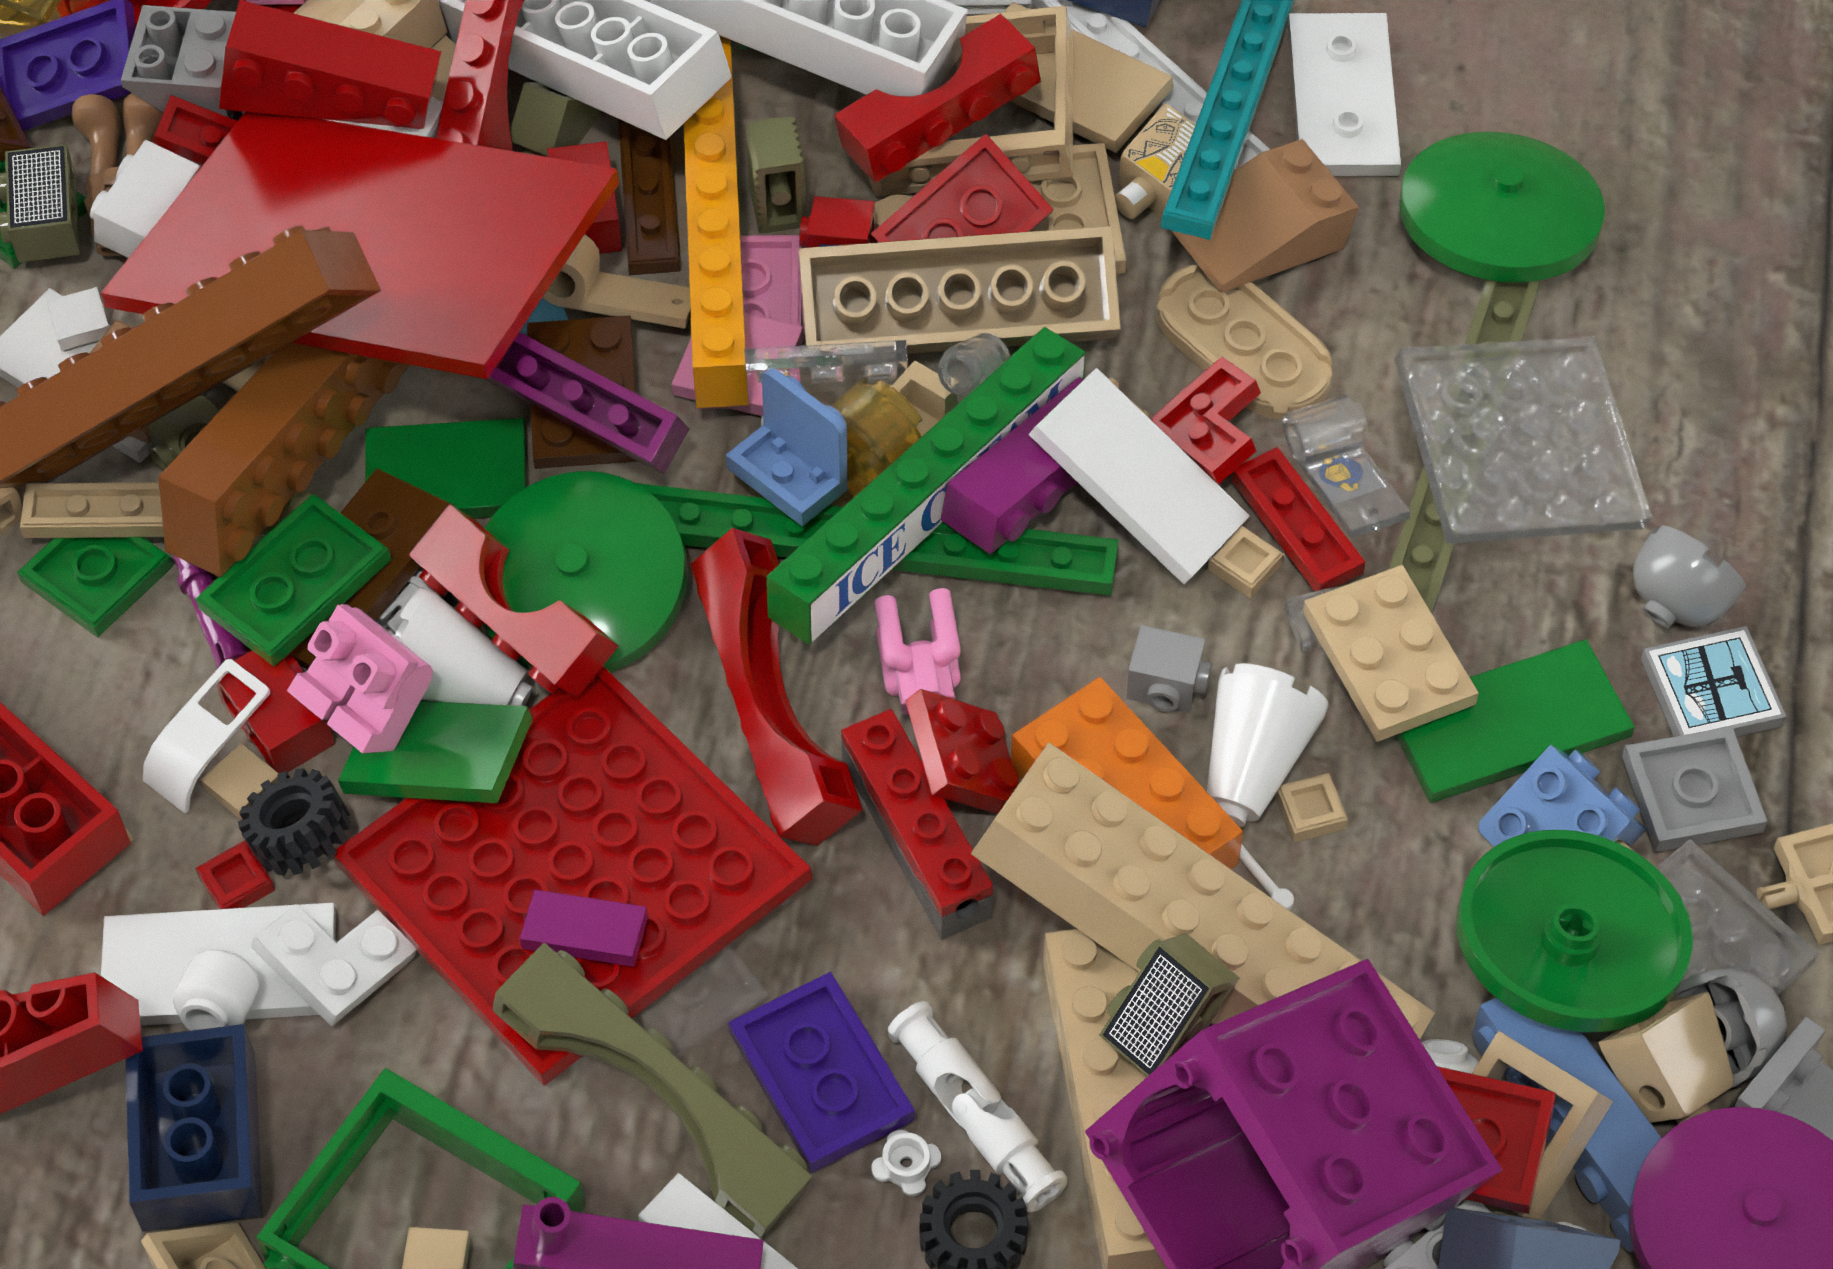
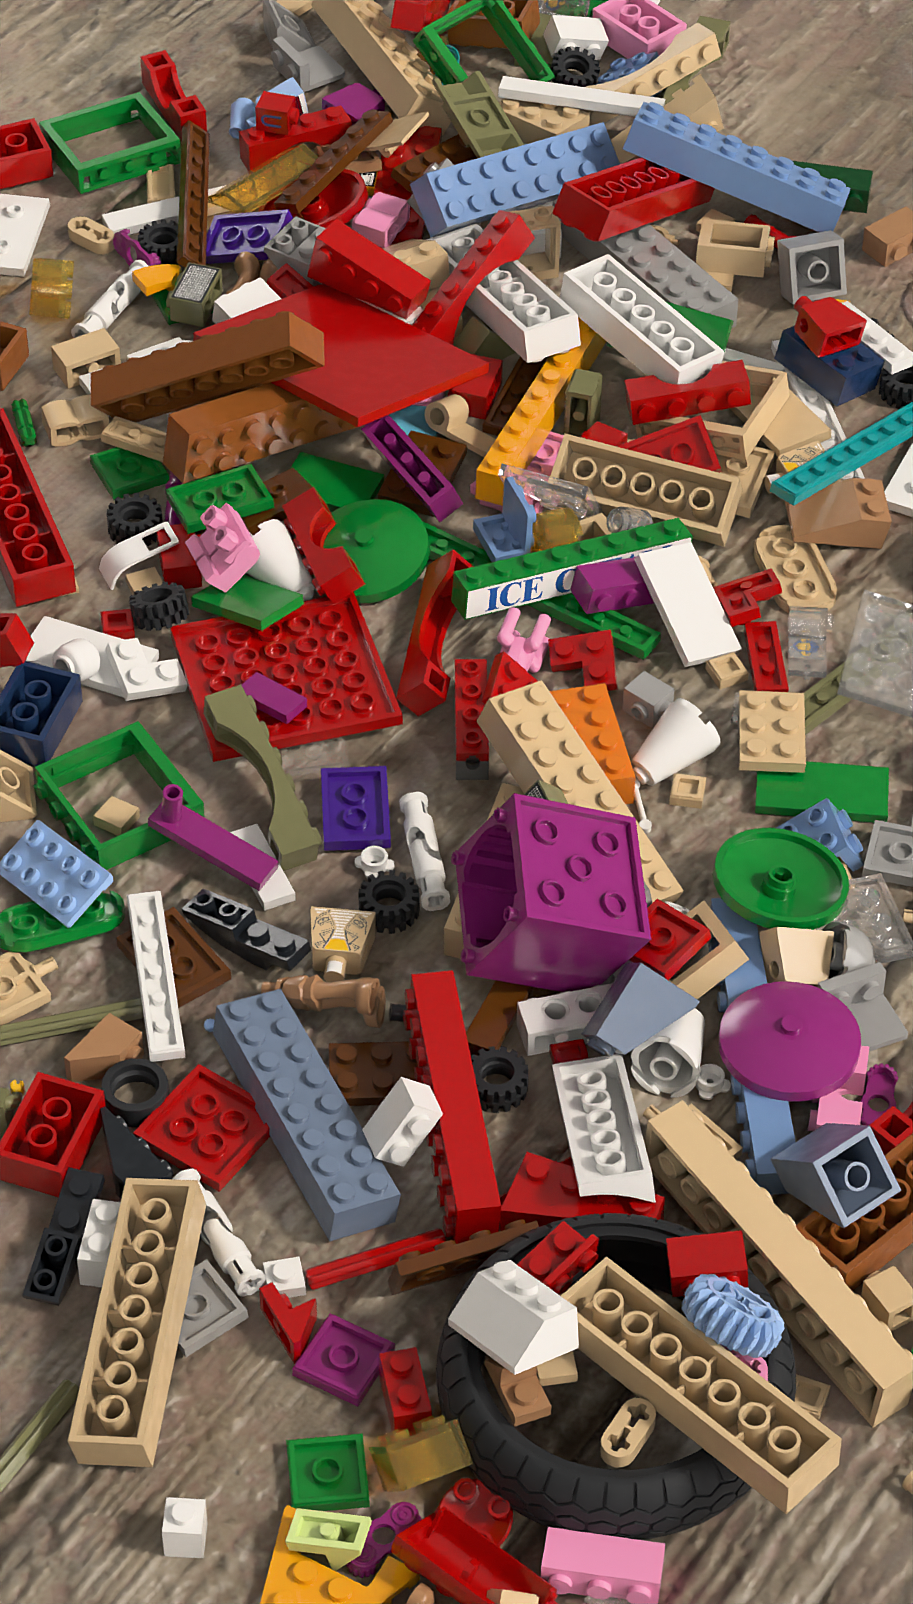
camera: 25 degrees right, 10 degrees down
none -> black tyre [107,493,163,547]
none -> red plate [548,630,618,691]

